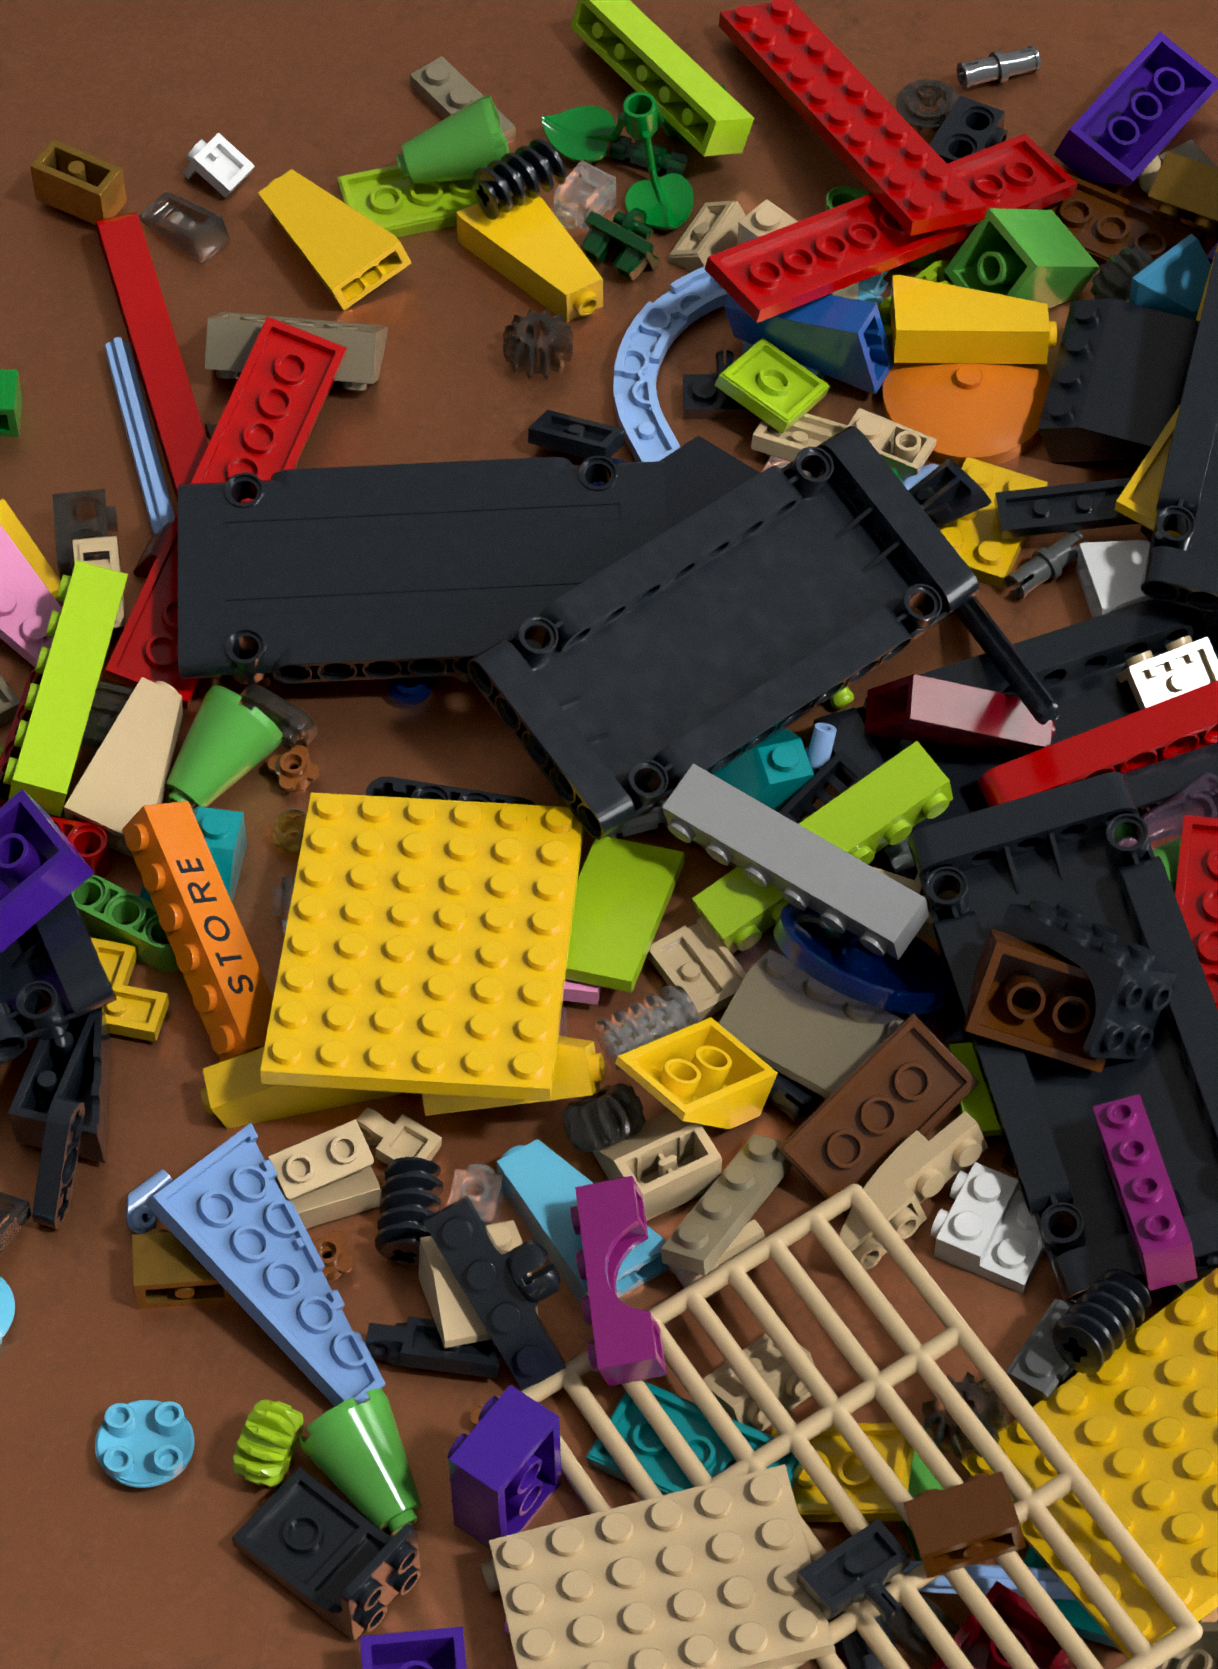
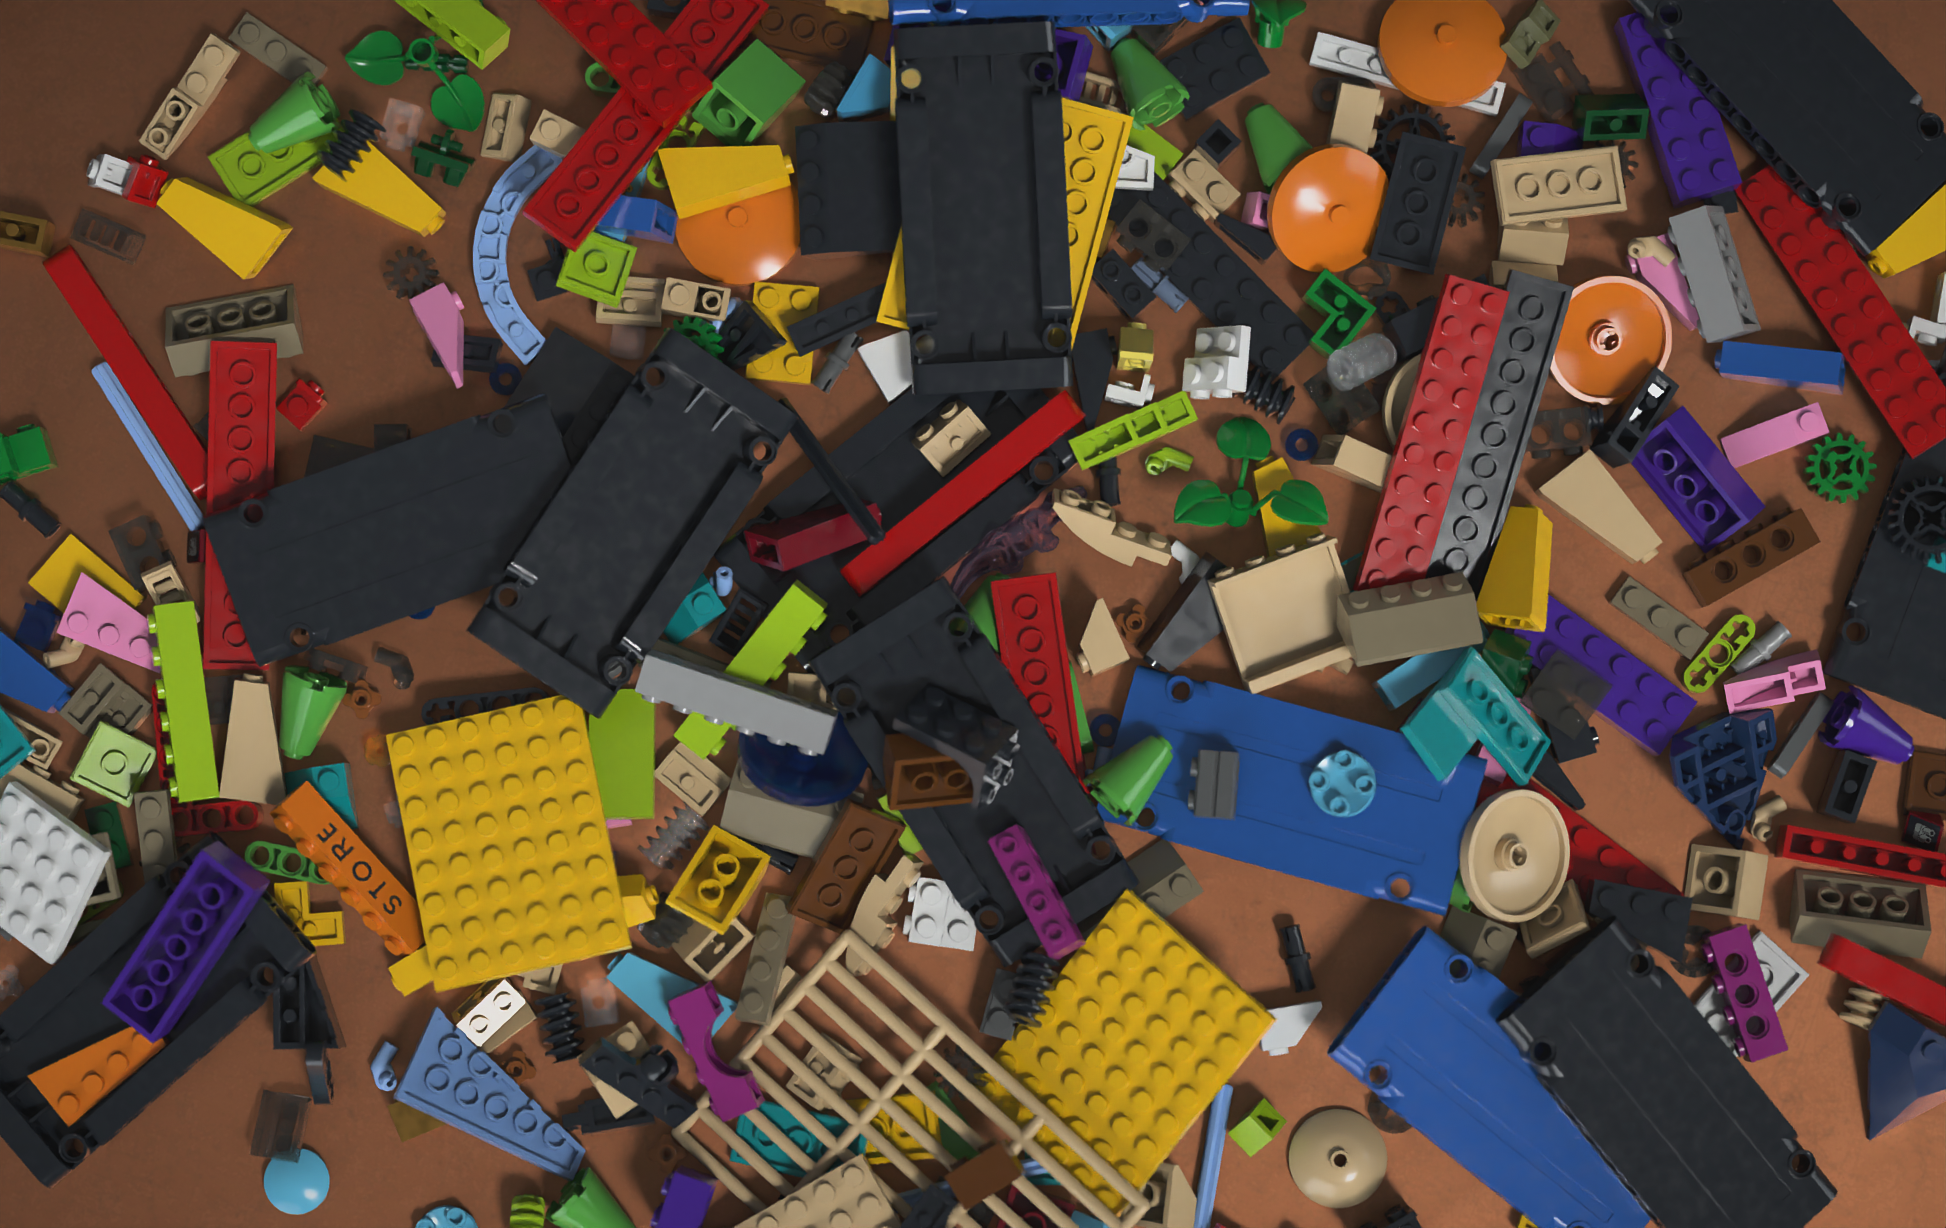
camera: 20 degrees left, 30 degrees up
none -> red bracket [122,154,169,208]
none -> tan slope [138,33,241,160]
none -> red bracket [276,378,328,431]
none -> clear smoke arm [374,647,414,690]
none -> bright pink slope [409,282,464,389]

